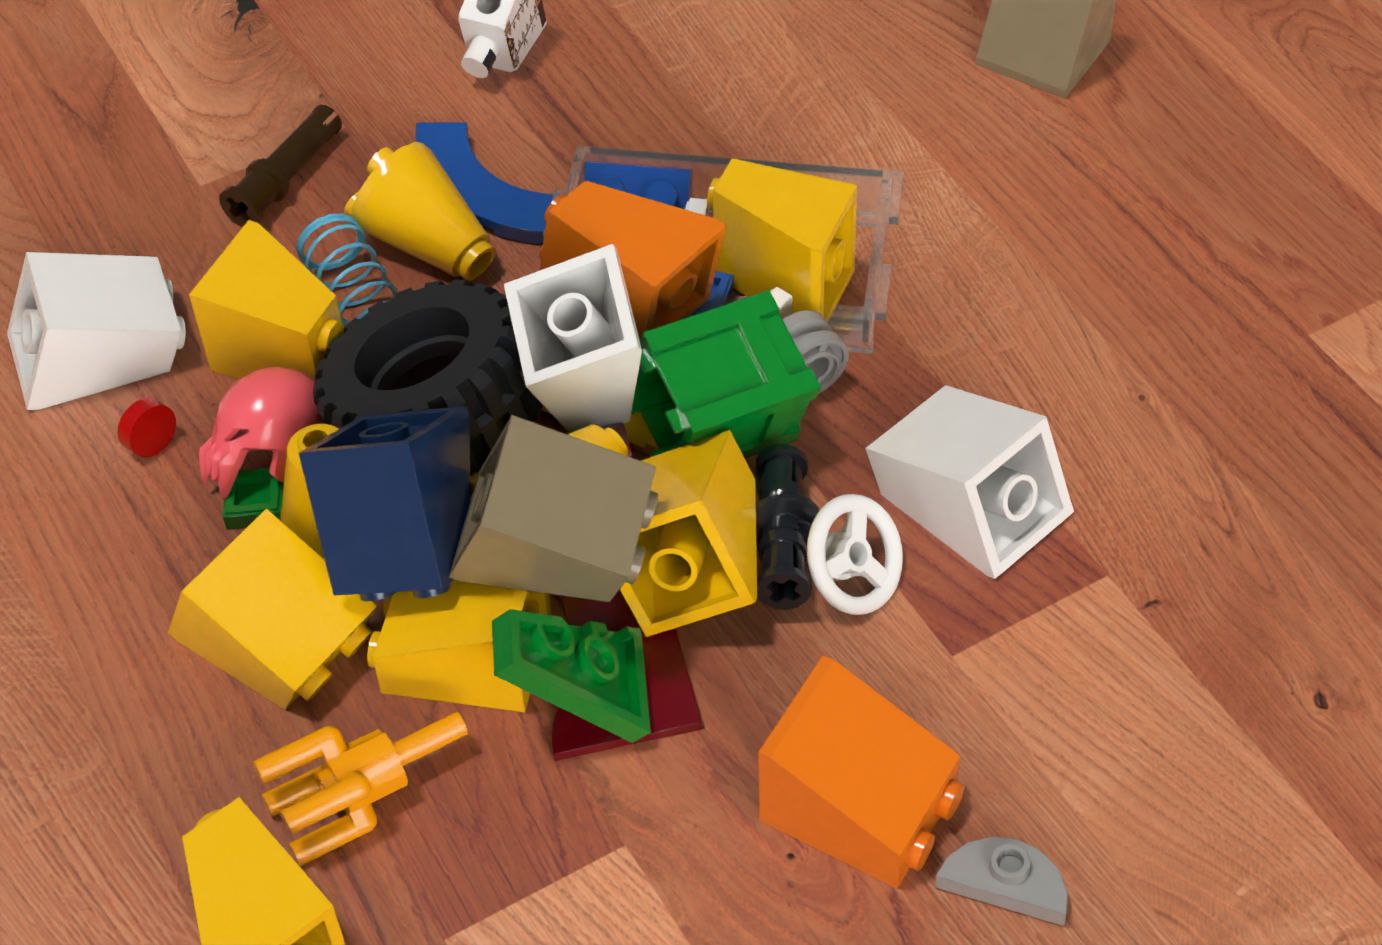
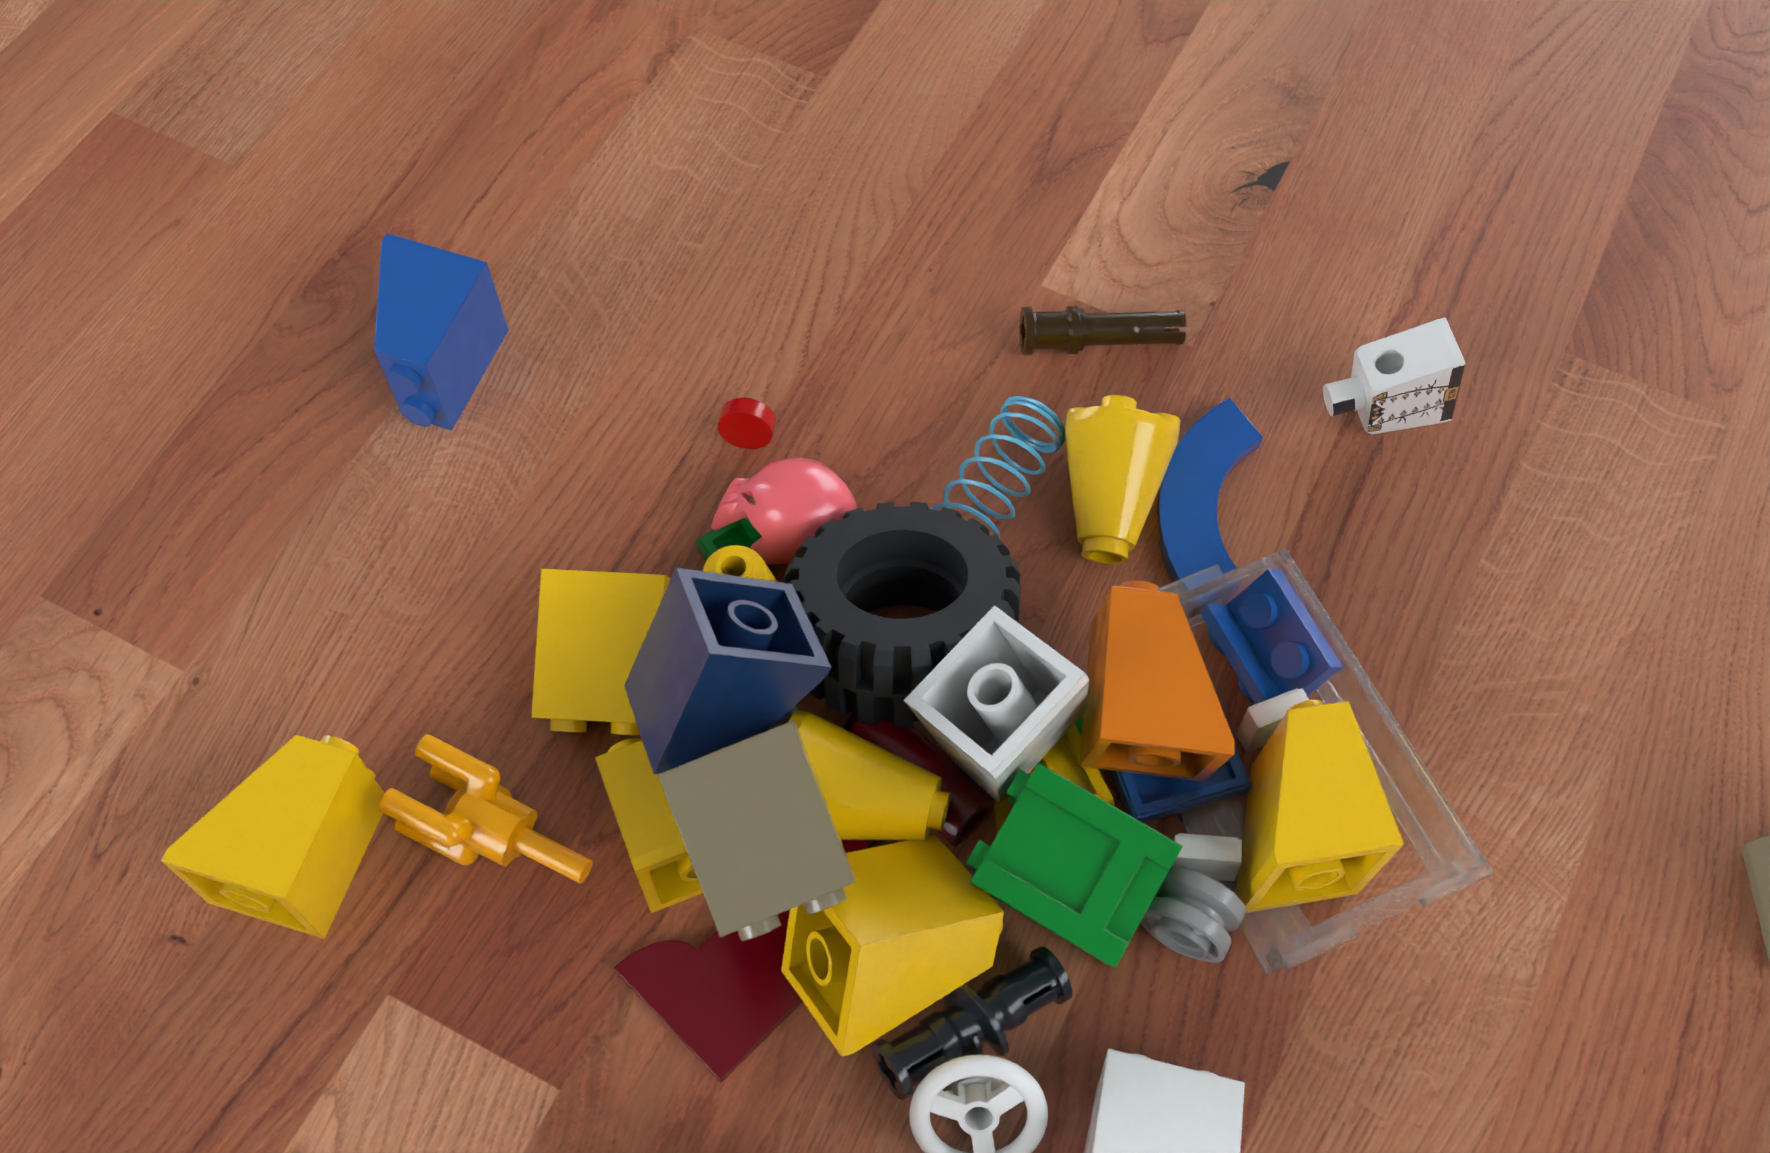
camera: 55 degrees right, 10 degrees up
white slope [7,252,186,410] -> none
yellow slope [189,220,345,380] -> none
green wing [492,609,651,743] -> none

